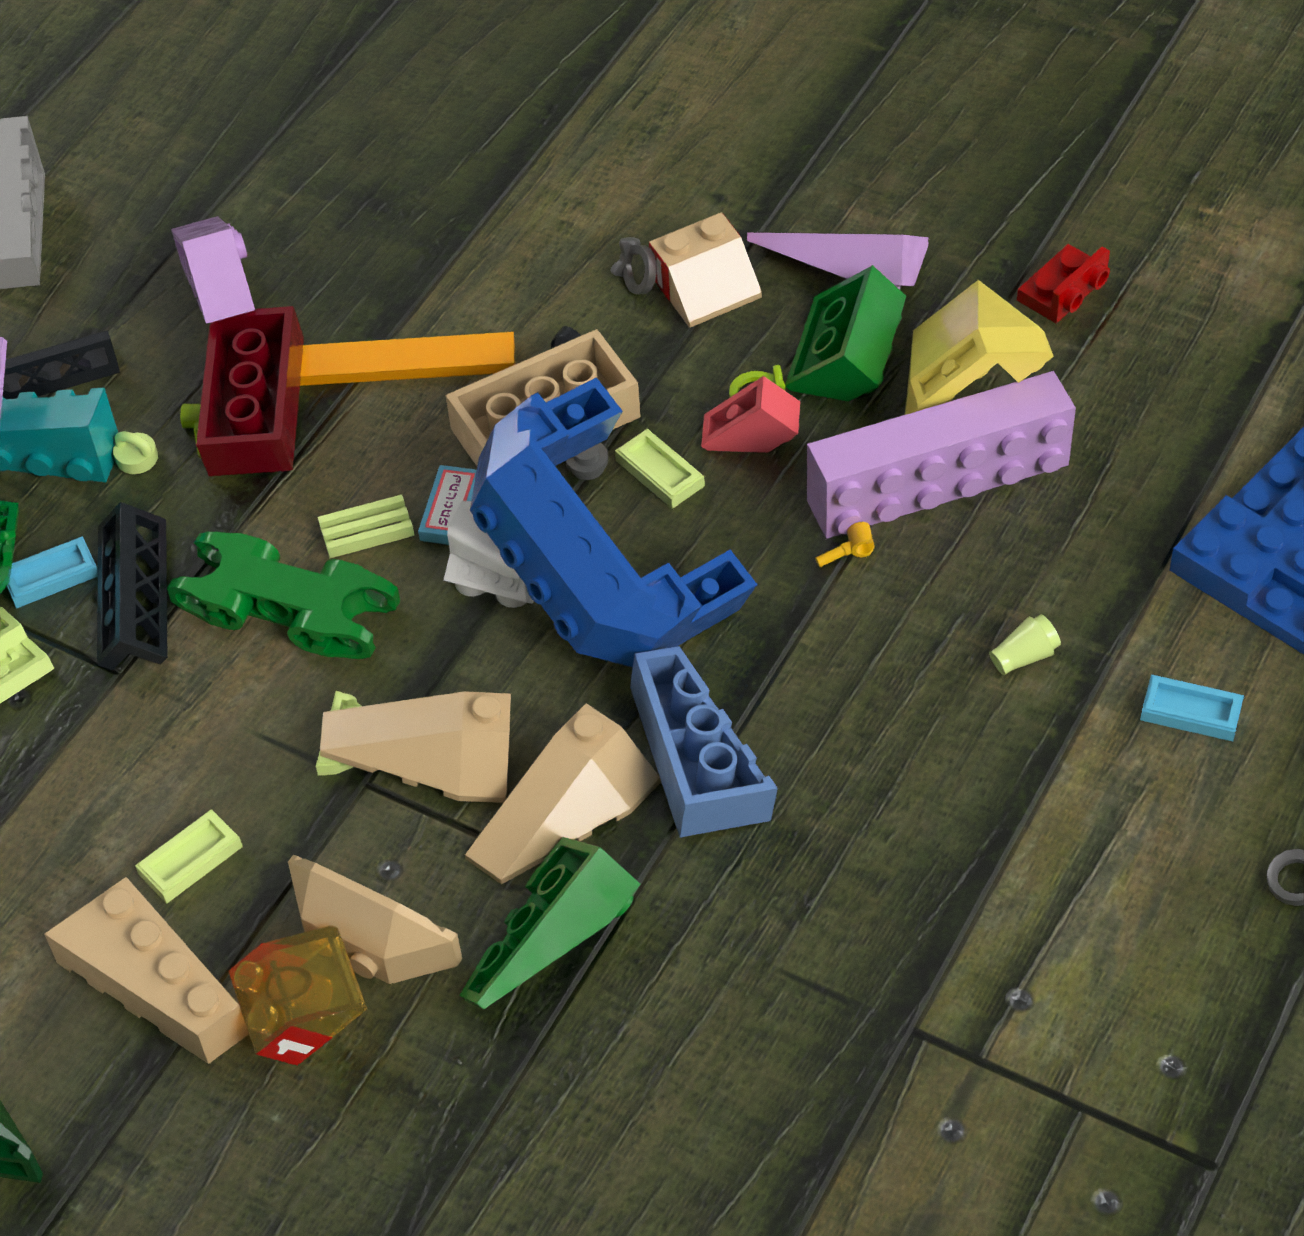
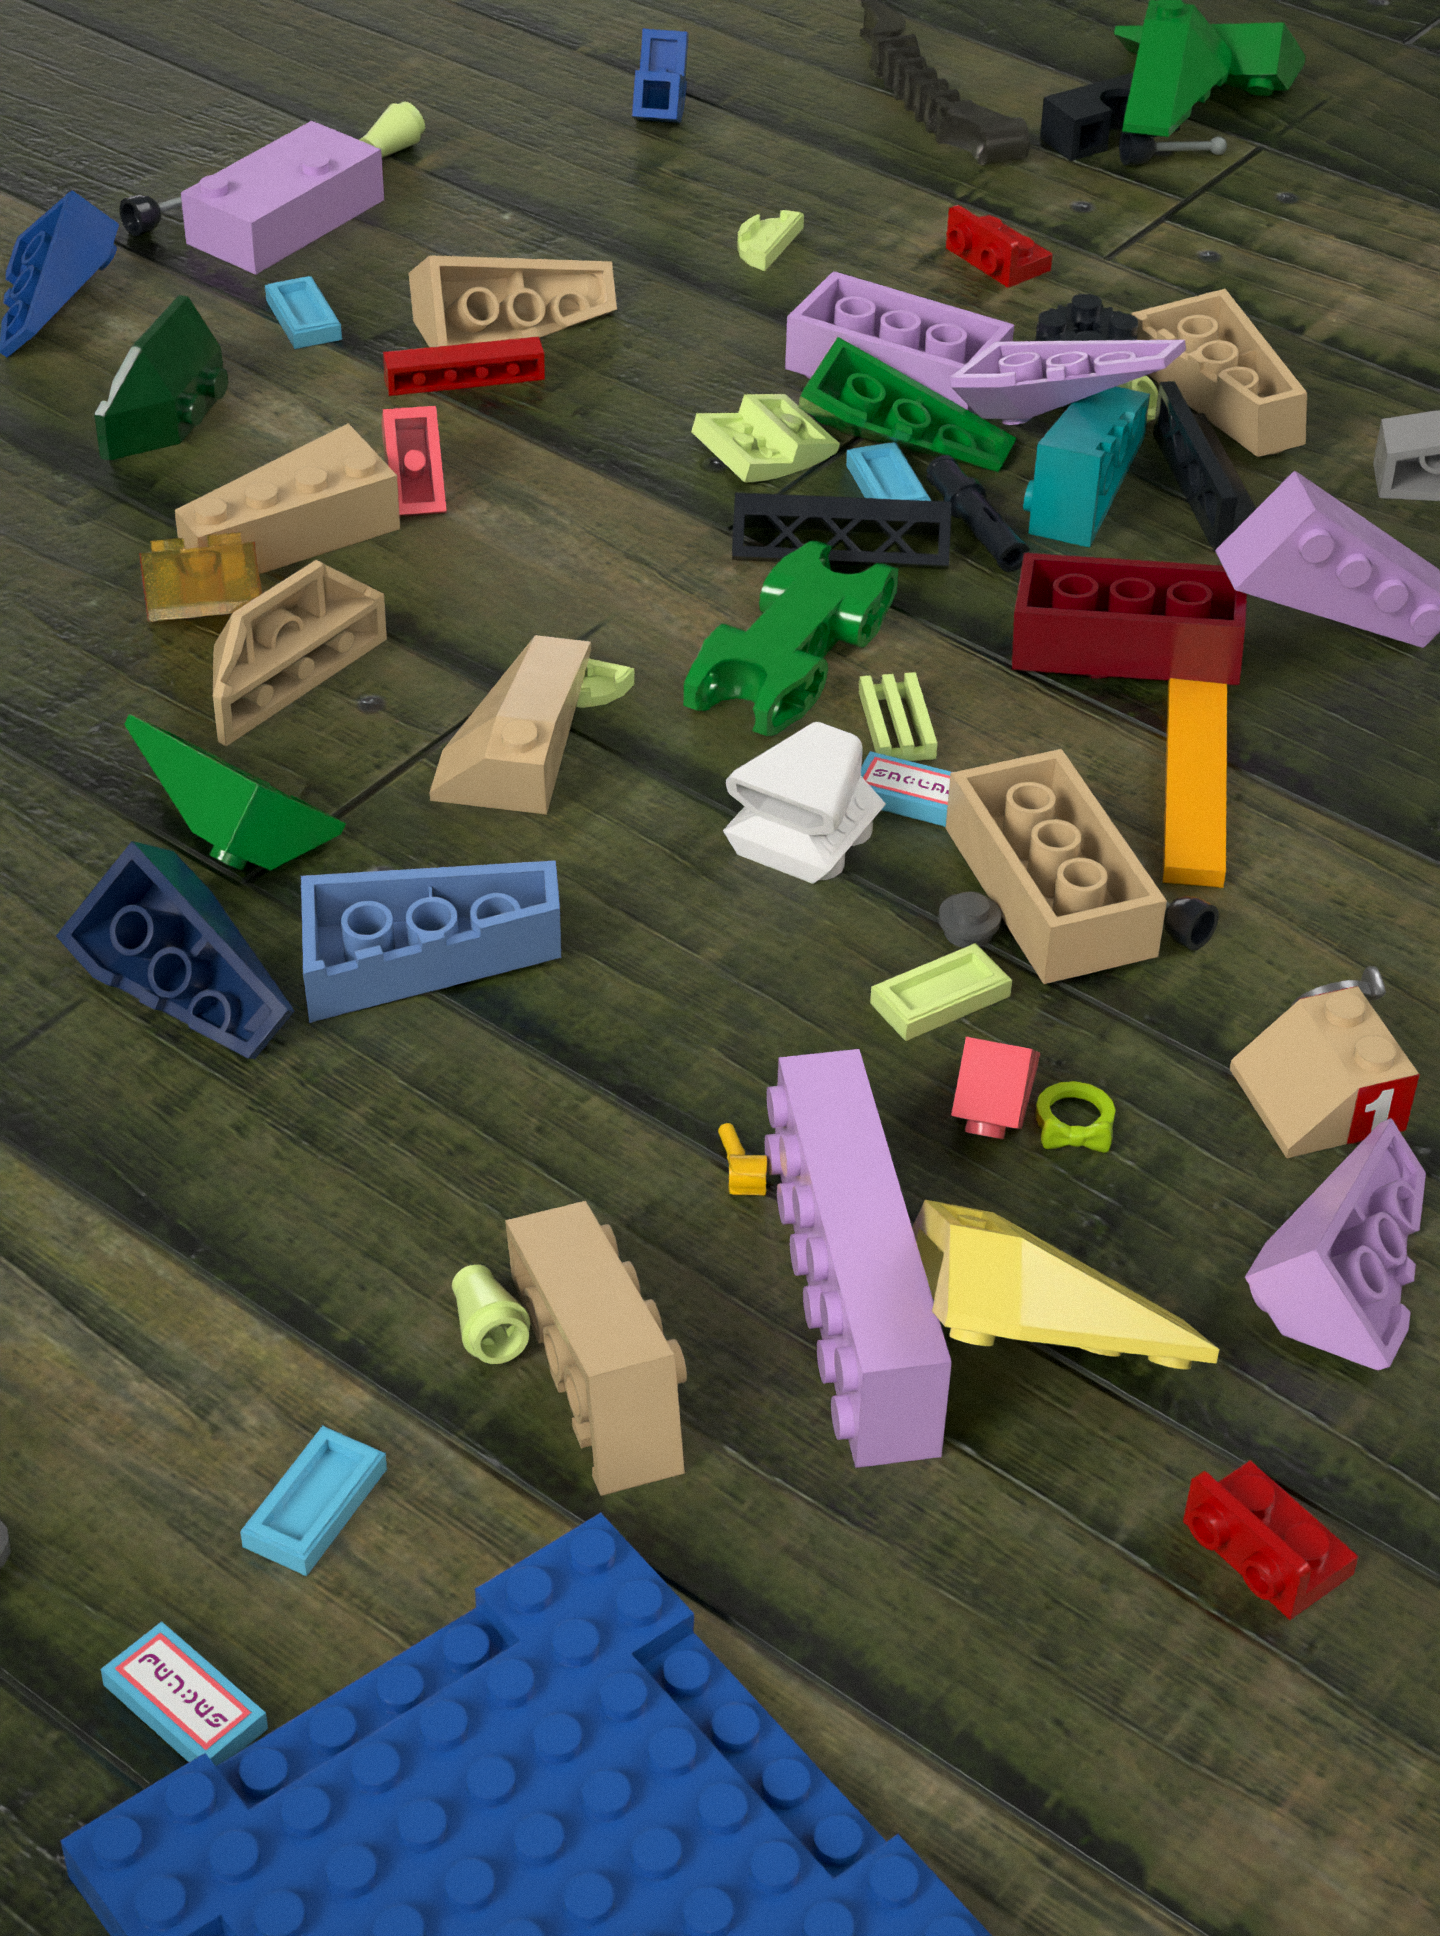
camera: 95 degrees right, 10 degrees down
yellowish green tile [113,431,158,474] -> none
yellowish green tile [135,809,243,904] -> none
tan wedge [465,704,661,885] -> none
blue wedge [470,377,758,667] -> none
green slope [785,265,906,401] -> none
none -> dark blue wedge [56,841,295,1059]
none -> coral slope [381,406,446,517]
none -> tan wedge [505,1201,687,1496]
none -> black pin [926,455,1030,572]

